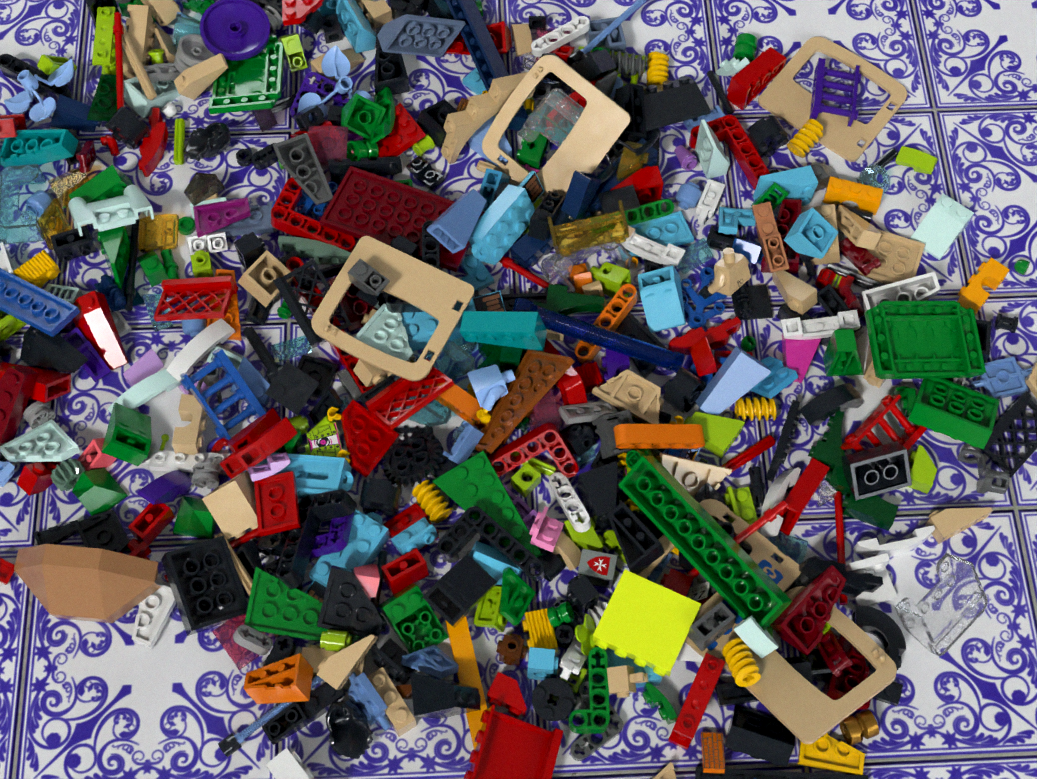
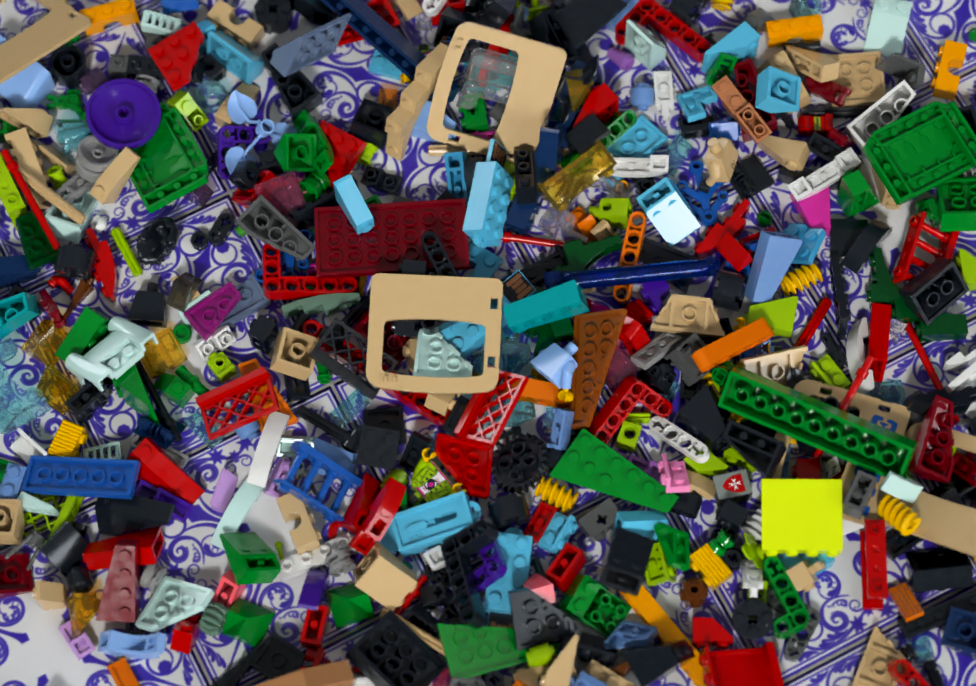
camera: 20 degrees left, 5 degrees up
medium blue head [26,190,54,217] -> none
lavender slope [248,453,290,482] -> none
red plate [254,471,300,537] -> none
dark grey beam [337,368,362,401] -> none
dark grey slope [347,259,390,296] -> none
medium blue slope [426,189,487,254] -> none
black beam [437,506,546,581] -> none
medium azure brick [527,647,559,680] -> none
green slope [642,683,678,725] -> none
none -> reddish brown piece [63,277,95,321]
none -> black torso [128,282,167,328]
none -> clear light blue piece [194,81,228,113]
none -> medium azure slope [333,174,374,235]
none -> black slope [829,219,868,257]
none -> dark grey bracket [875,53,926,91]

